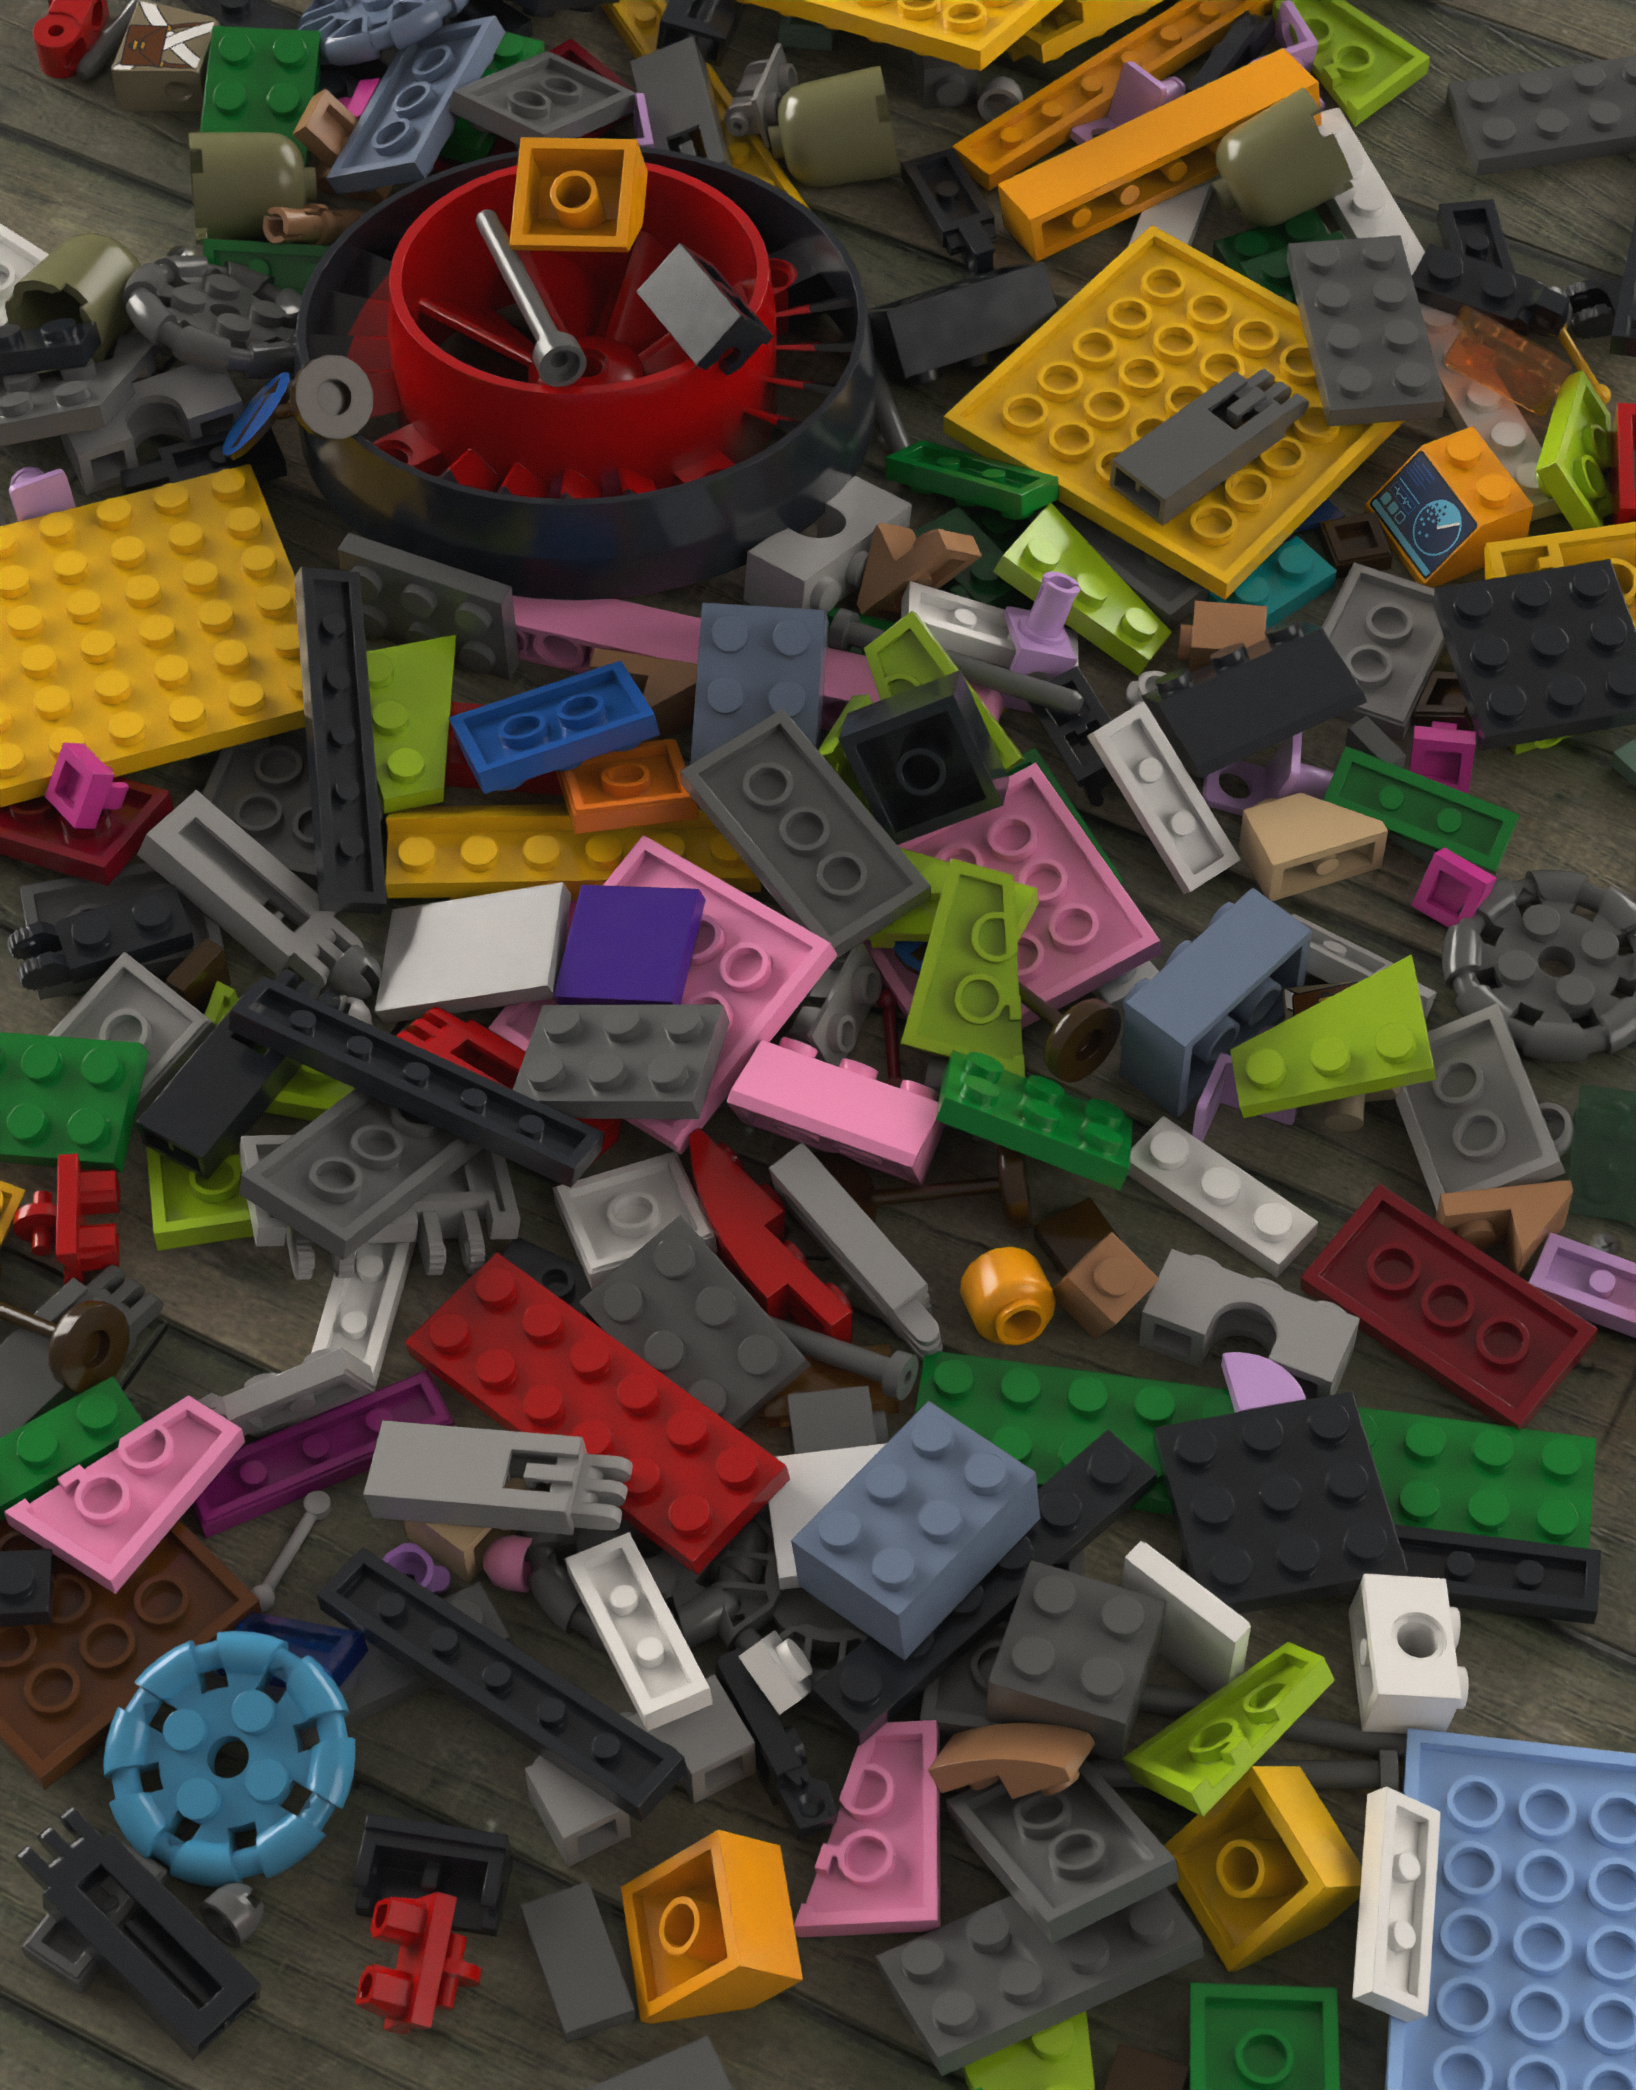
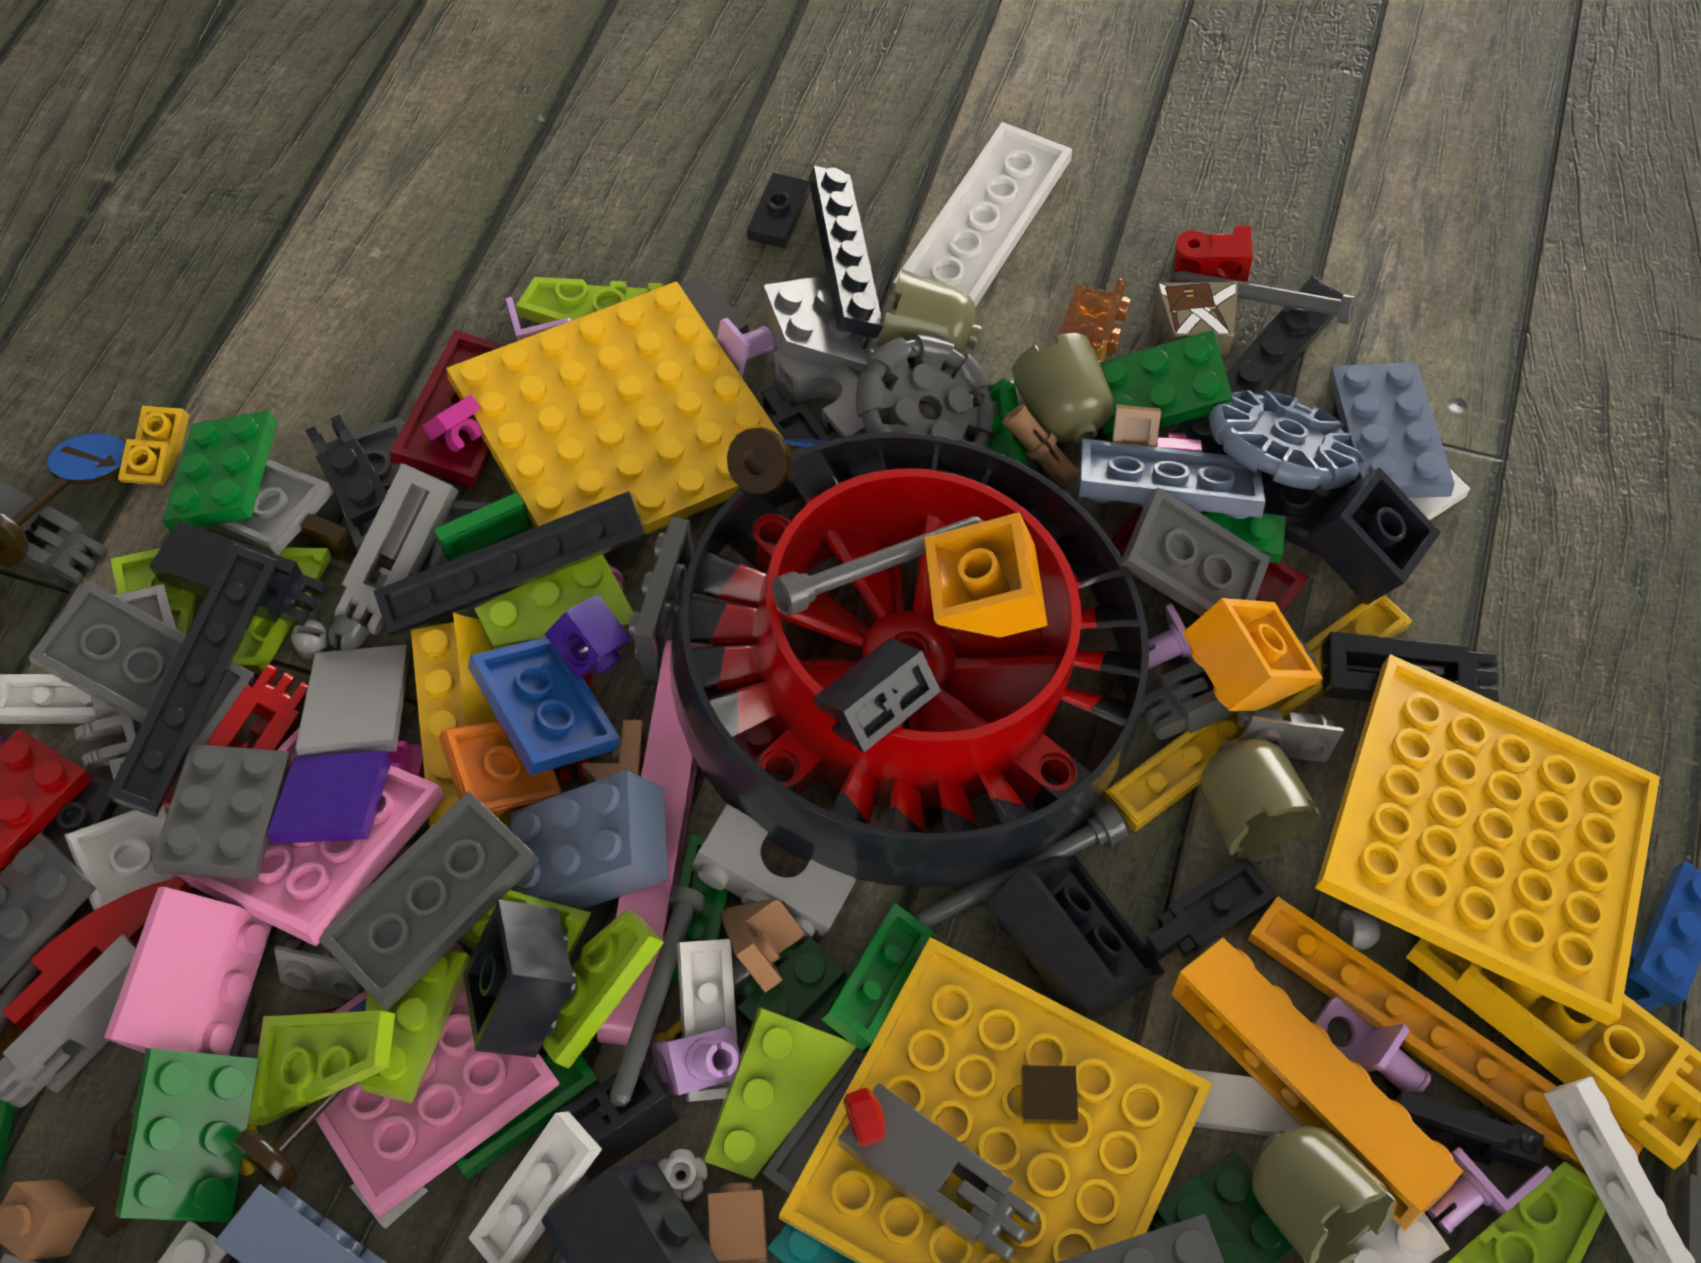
camera: 80 degrees right, 5 degrees up
red hips [13,1153,121,1285] -> none
light orange head [960,1247,1056,1345] -> none
none -> green tile [434,492,531,562]
none -> dark purple brick [544,594,631,679]
none -> red tile [843,1088,886,1148]
none -> dark brown tile [1021,1065,1078,1124]
none -> clear orange bracket [1060,279,1131,362]
none -> light orange slope [1182,598,1323,711]

